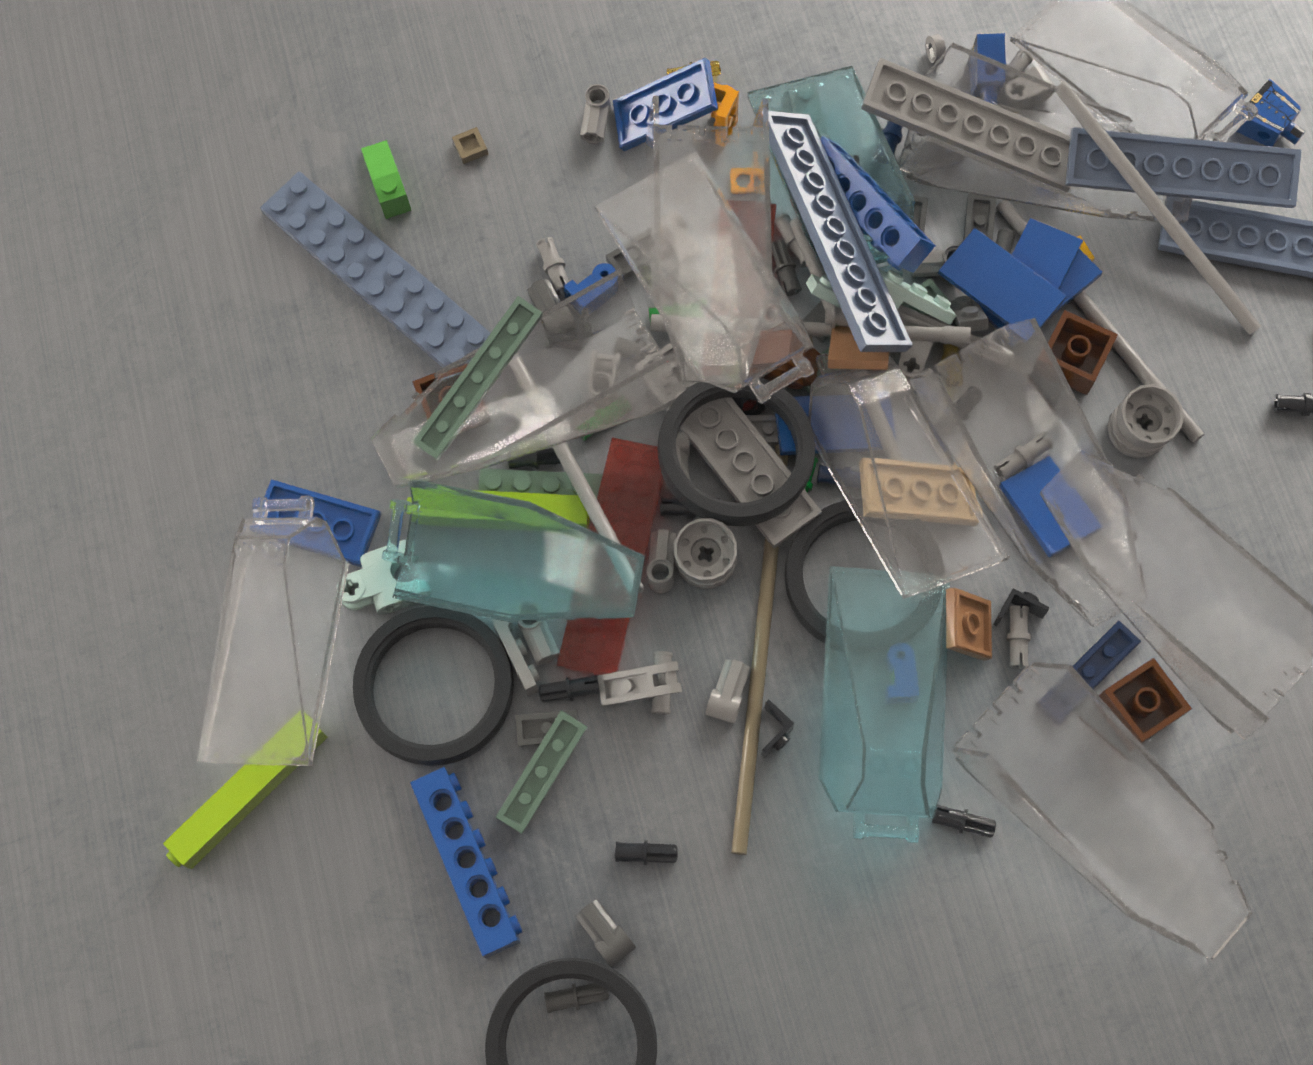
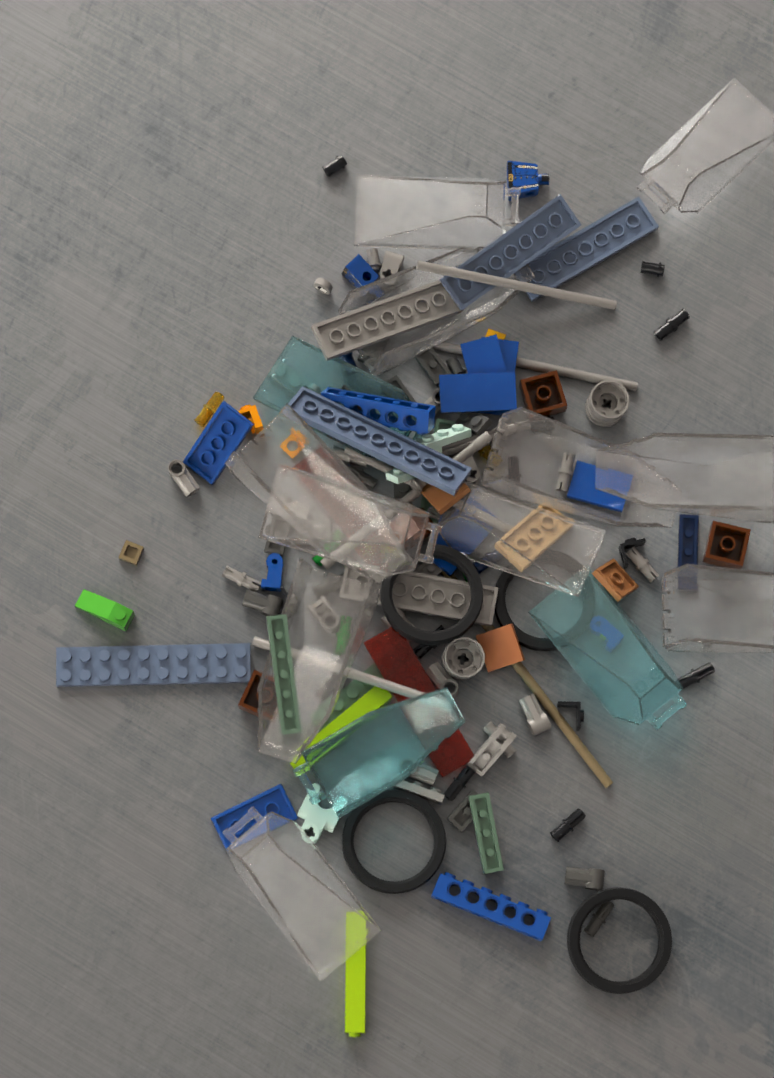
camera: 50 degrees left, 5 degrees up
none -> nougat tile [476,623,525,672]

